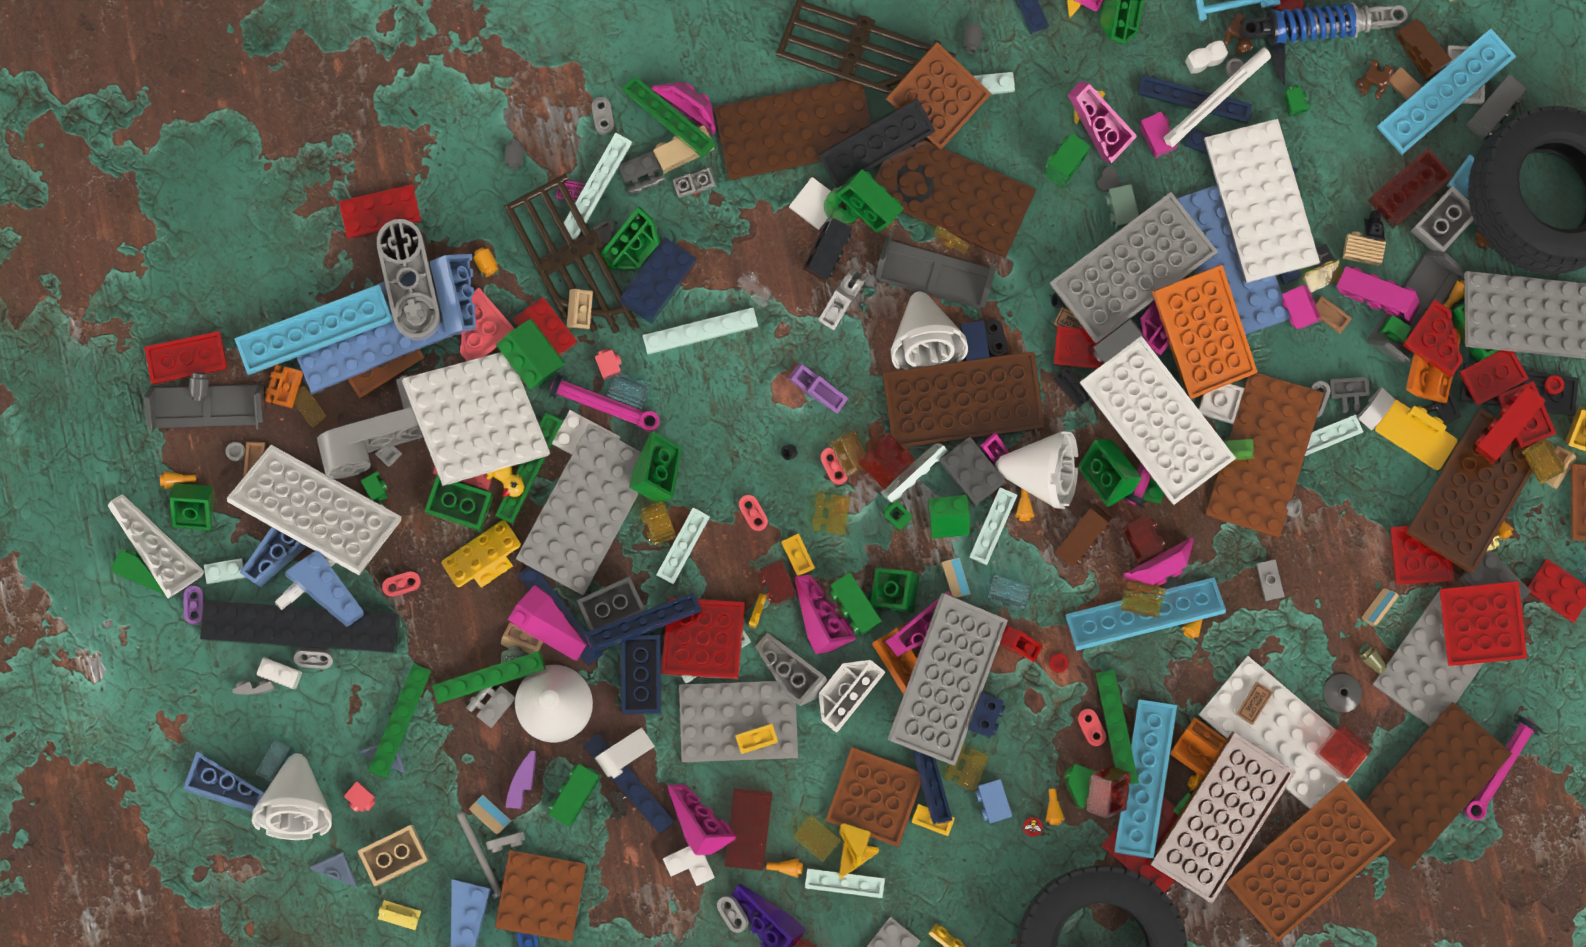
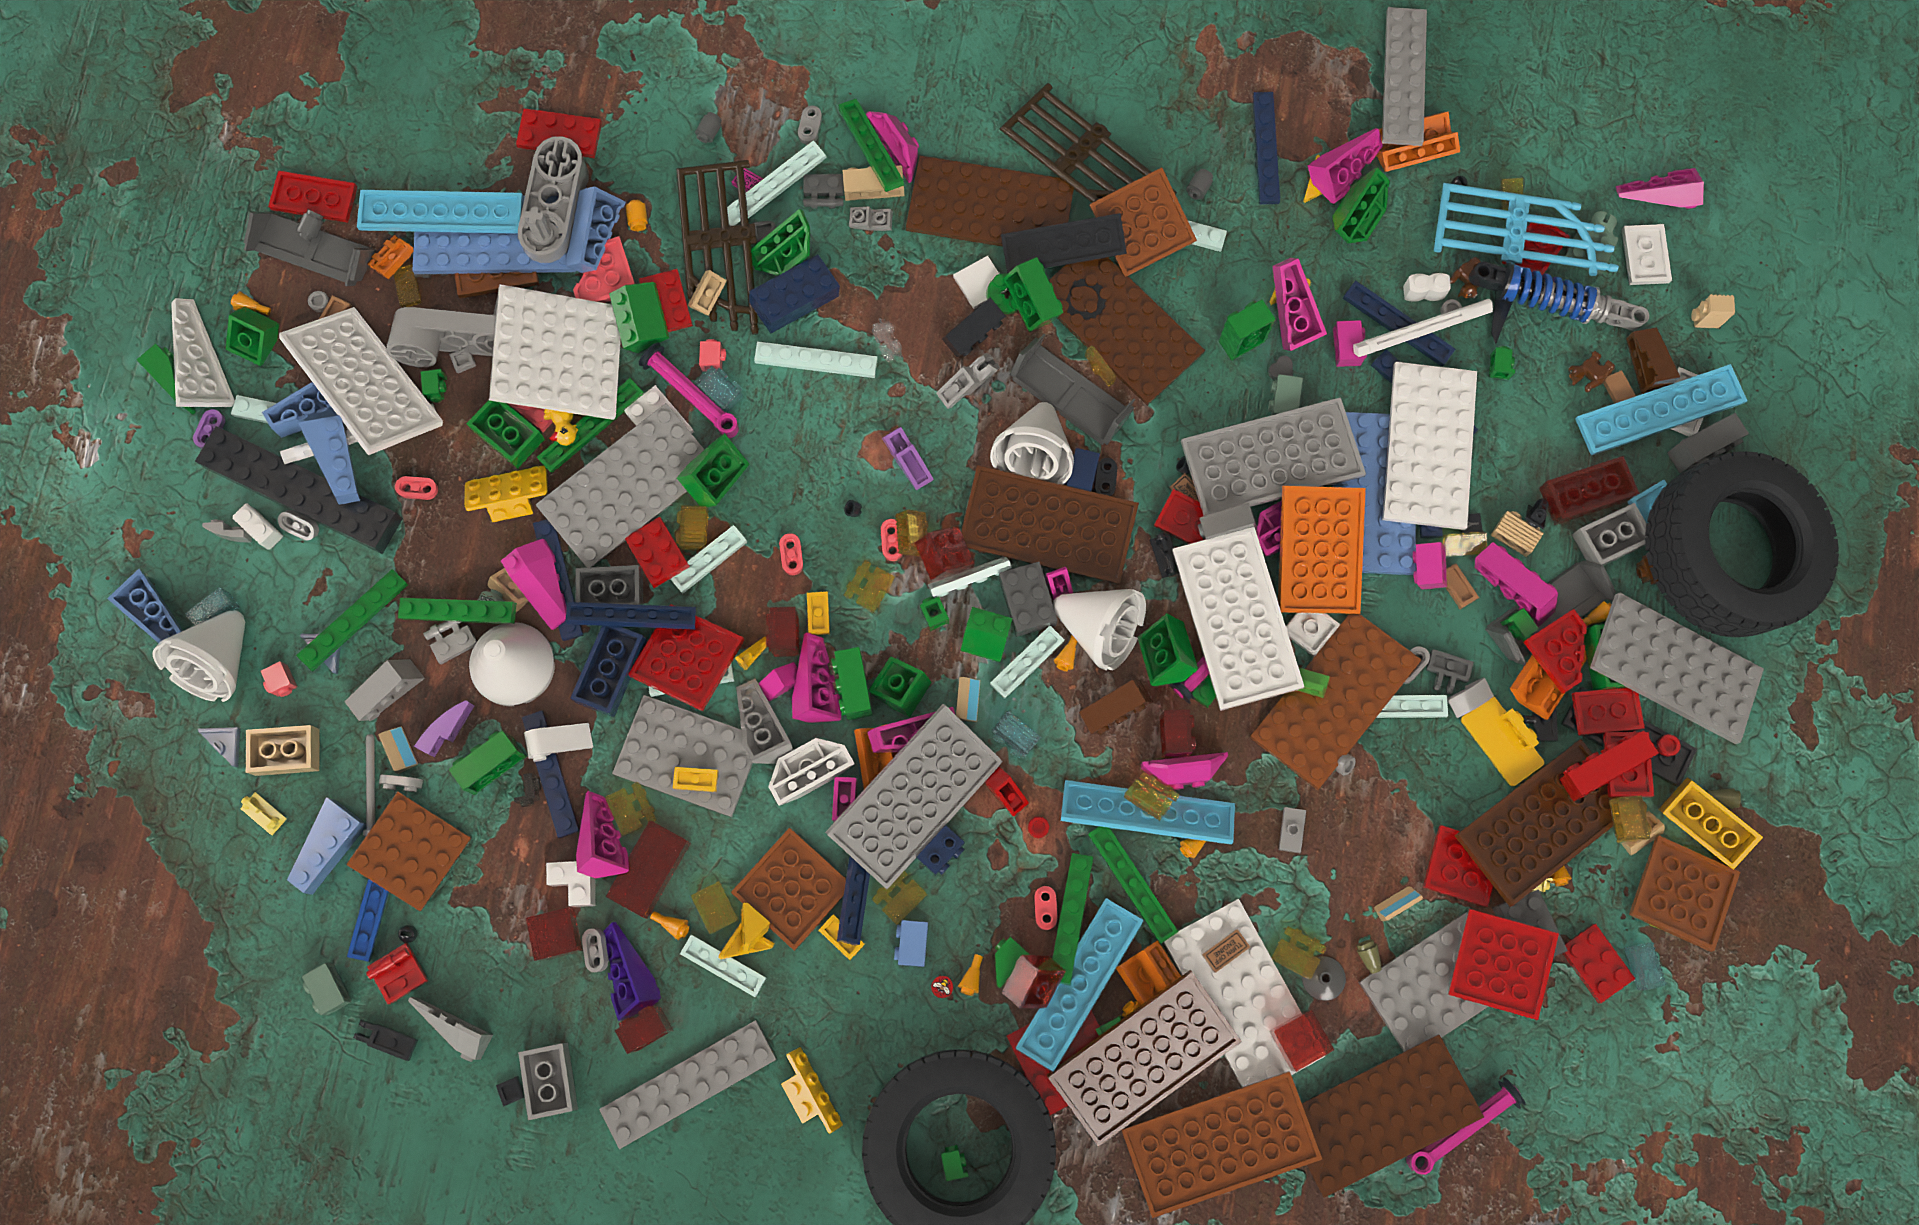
camera: 25 degrees right, 5 degrees down
none -> light grey wedge [344,659,425,721]
none -> clear red brick [526,907,583,962]
none -> clear yellow plate [605,782,656,836]
none -> red plate [625,517,690,588]
none -> dark pink slope [758,662,798,702]
none -> dark pink brick [832,777,858,822]
none -> green plate [1088,826,1178,944]
none -> clear yellow plate [1271,926,1327,980]

